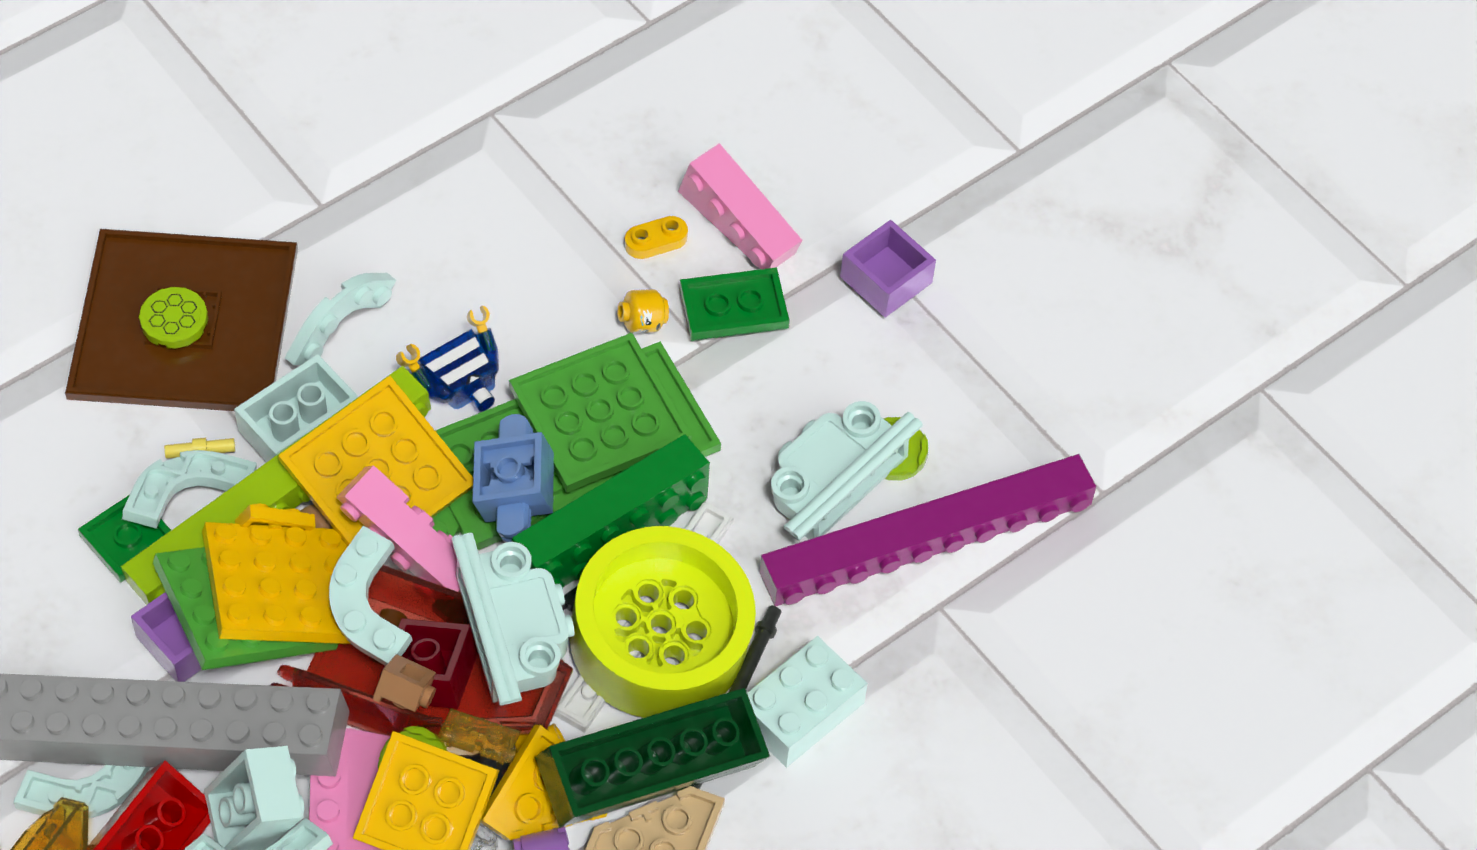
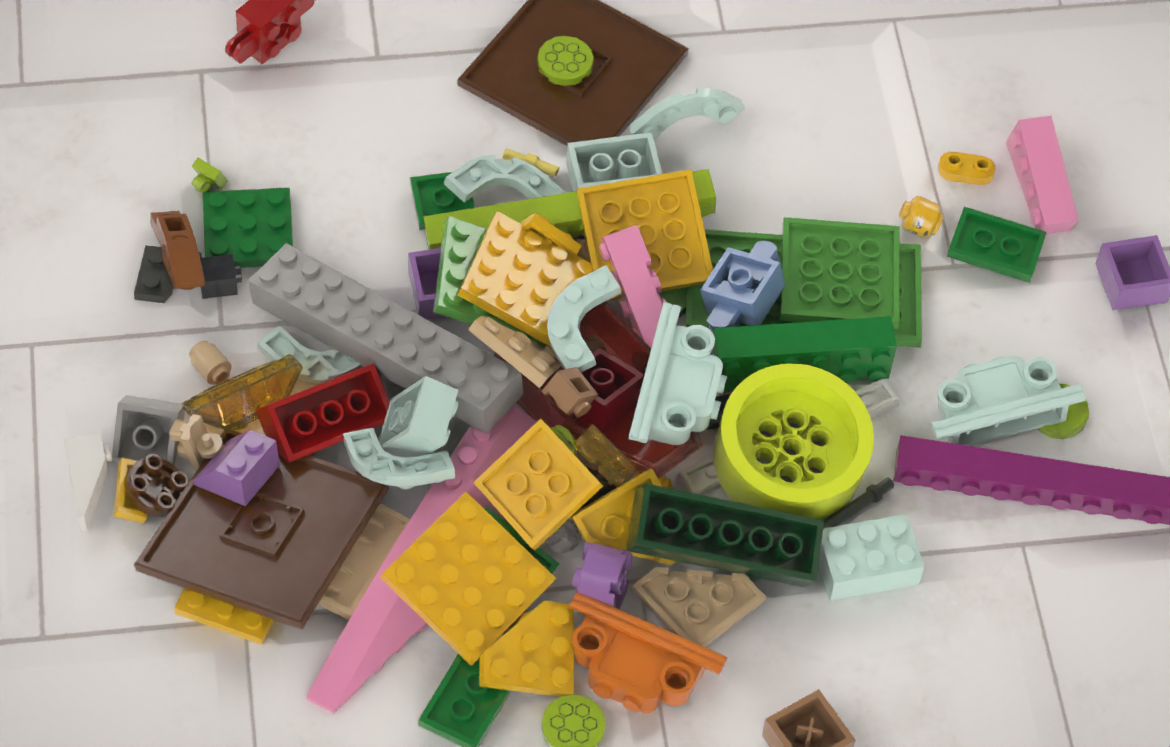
camera: 30 degrees right, 0 degrees up
clear blue torso [396,305,499,412] -> none
none -> tan plate [468,316,562,388]

